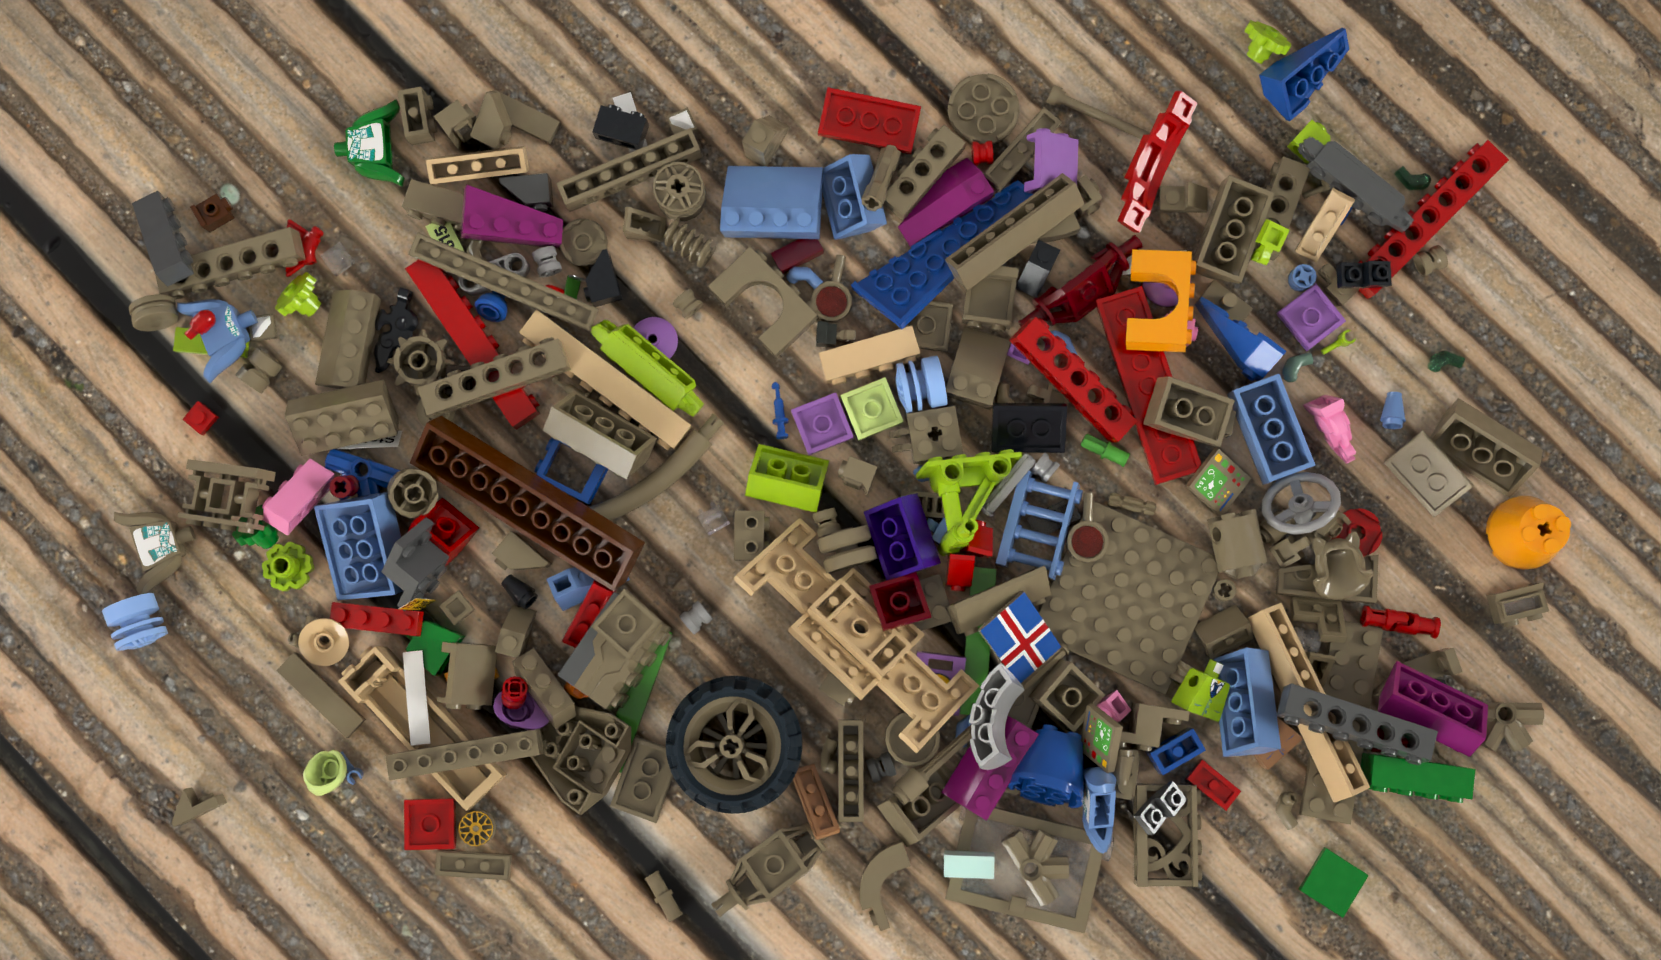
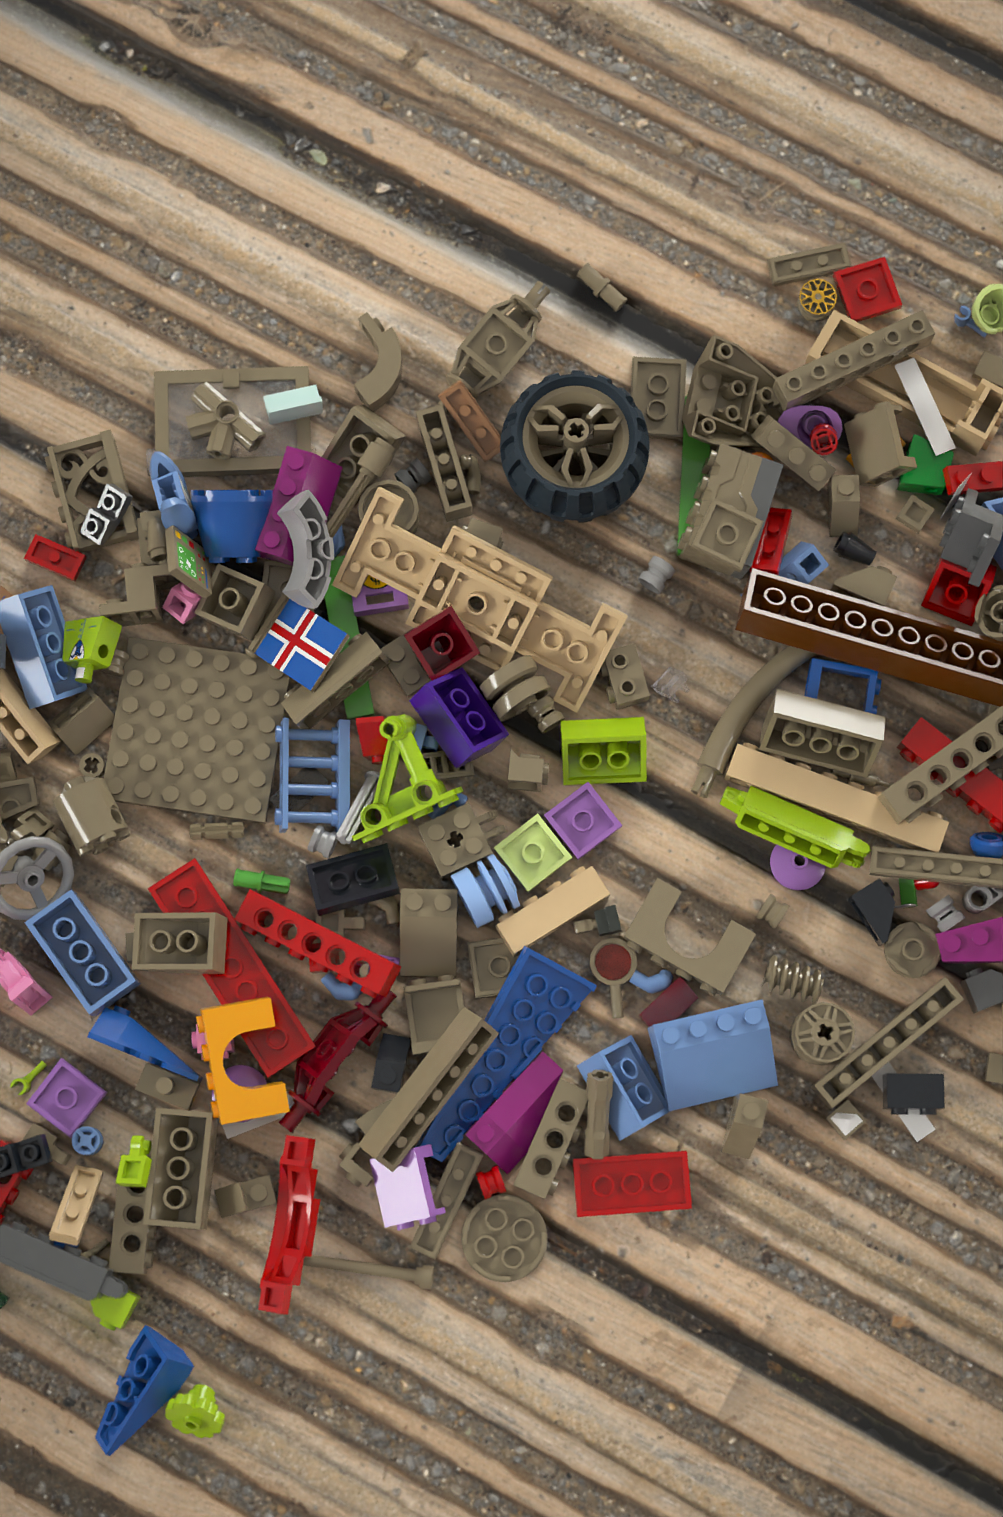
camera: 160 degrees right, 5 degrees down
dark tan slope [623,207,666,242] -> none
blue piece [772,382,789,439] -> none
red slope [945,554,975,592] -> none
piece [1066,493,1109,563] -> none
blue brick [1145,727,1206,775] -> none
dark tan tile [1185,448,1251,516] -> none
sand green arm [1282,352,1313,382] -> none

